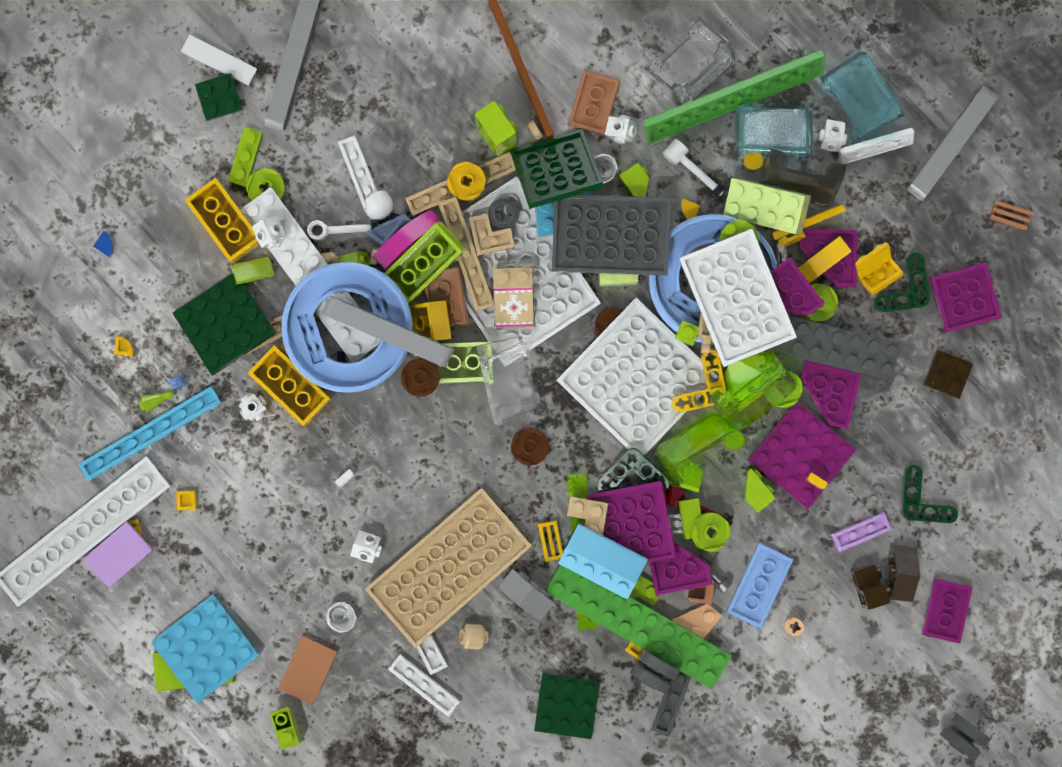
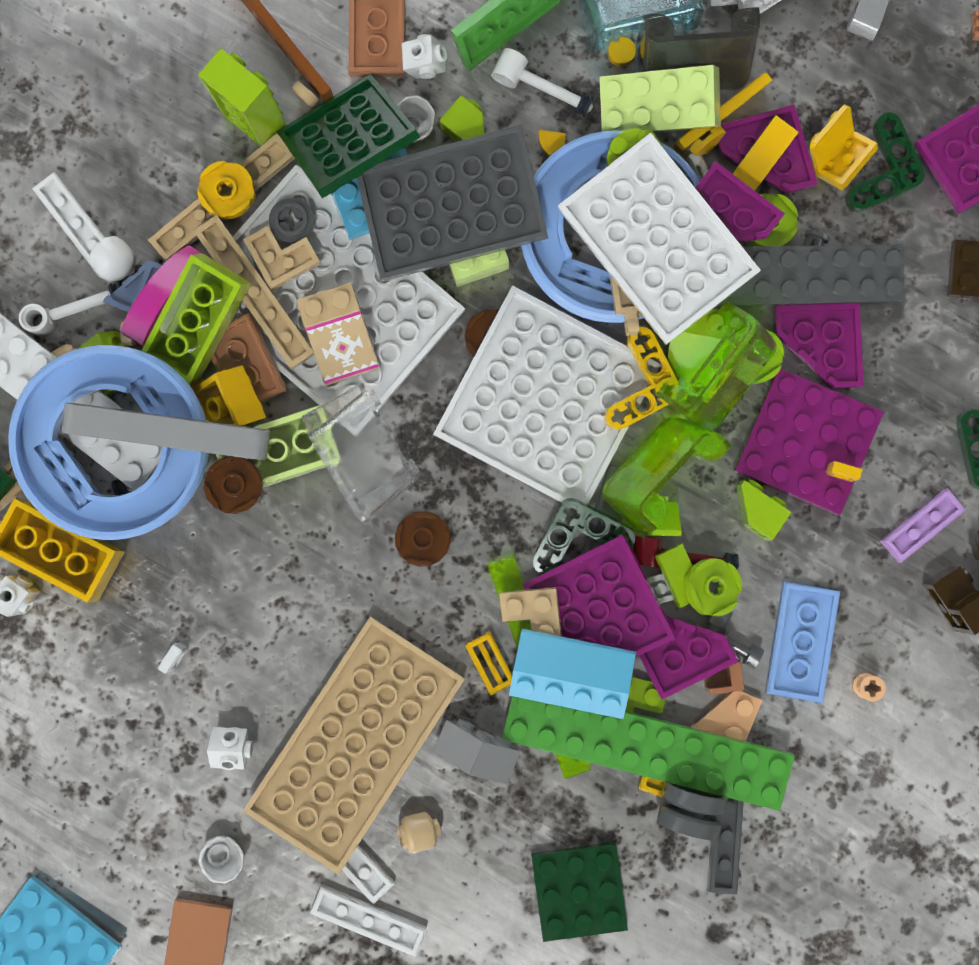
camera: 10 degrees left, 0 degrees up
lime plate [675,320,699,346] -> none

